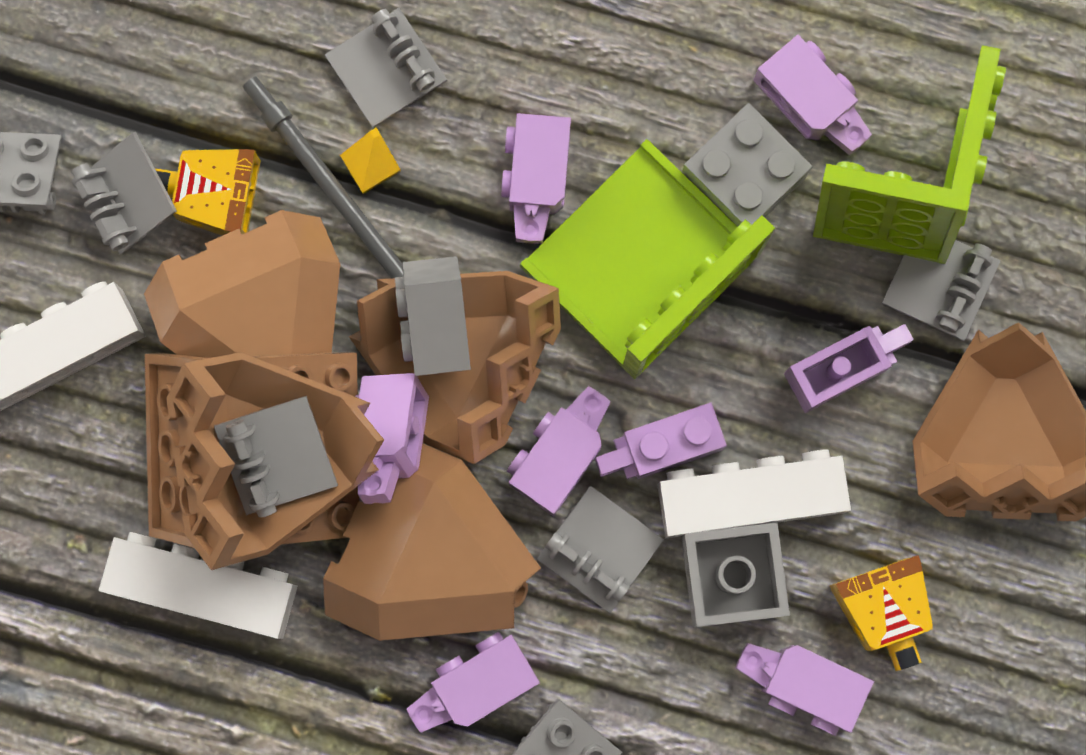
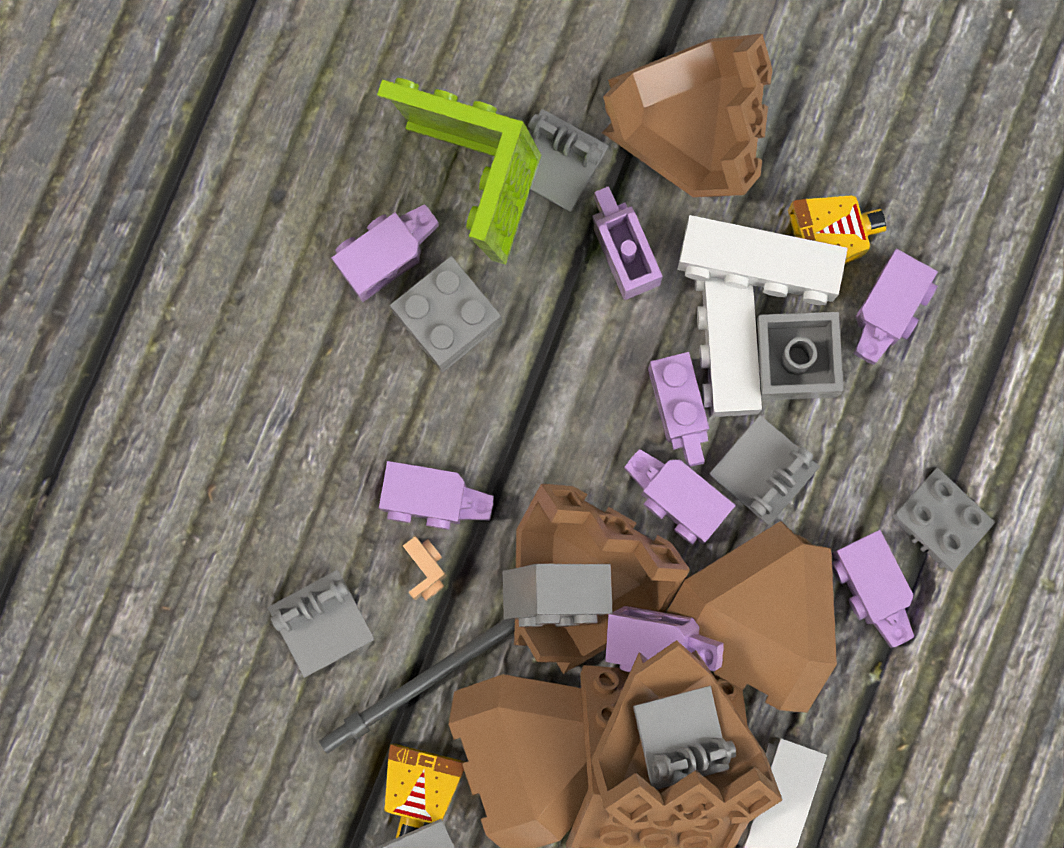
camera: 80 degrees left, 0 degrees up
yellow slope [340,128,401,194] -> none
lime bracket [520,139,775,380] -> none
none -> light nougat bracket [403,536,447,601]
none -> white brick [677,215,848,305]

